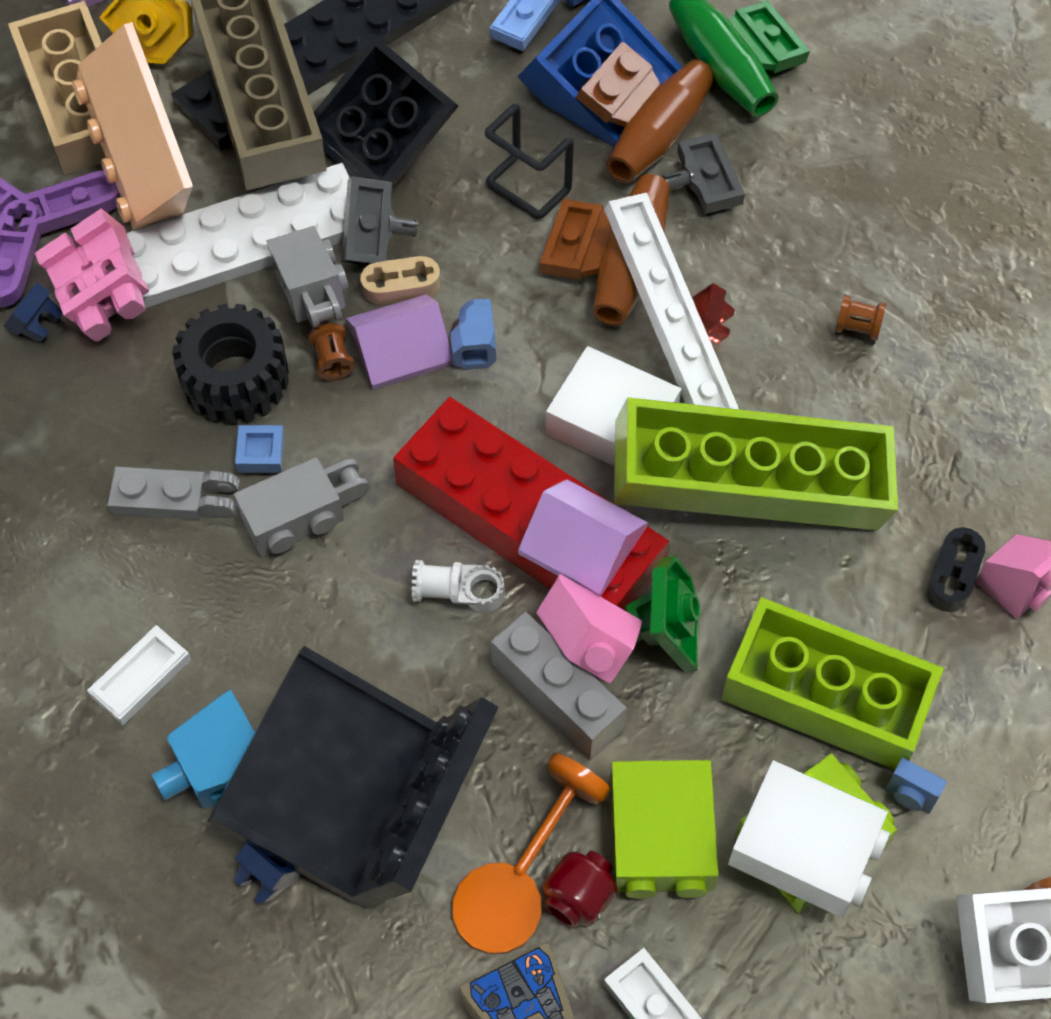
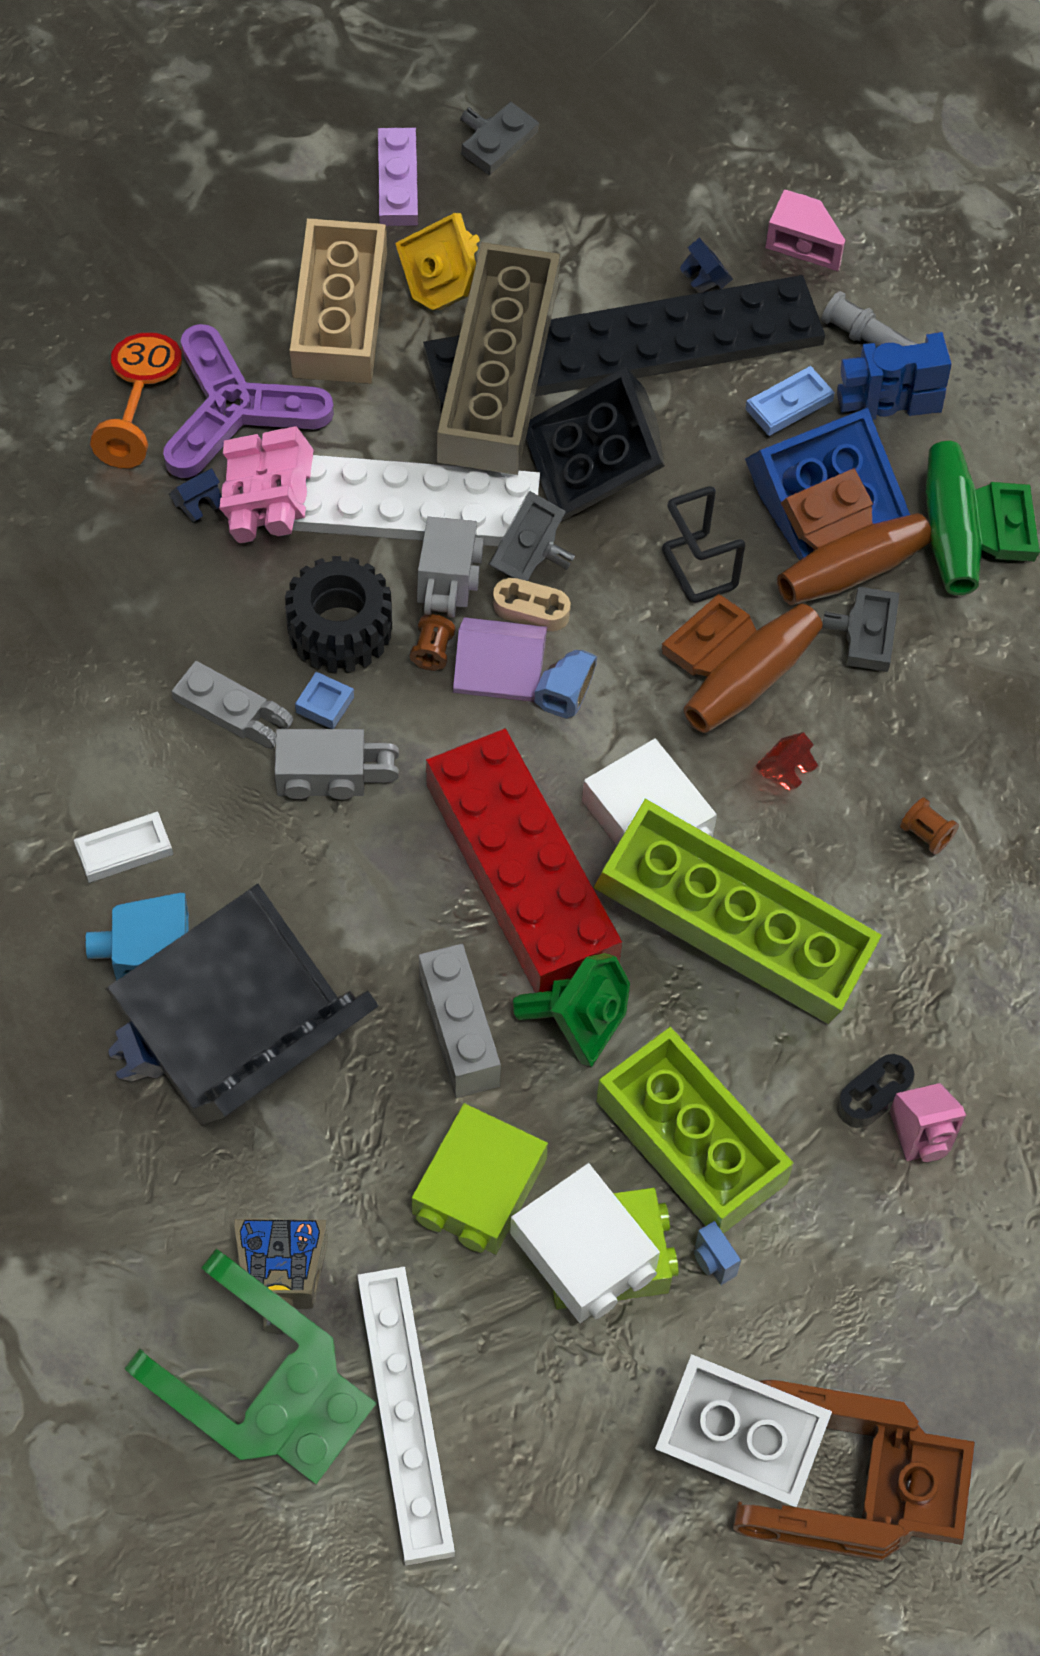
camera: 25 degrees right, 0 degrees up
light nougat slope [72,22,193,230] -> none
white connector [412,560,506,613] -> none
orange piece [453,753,611,954] -> none
lavender slope [518,480,648,597] -> none
bright pink slope [536,574,643,684] -> none
dark red head [542,851,618,929] -> none
white plate [604,193,739,409] -> none

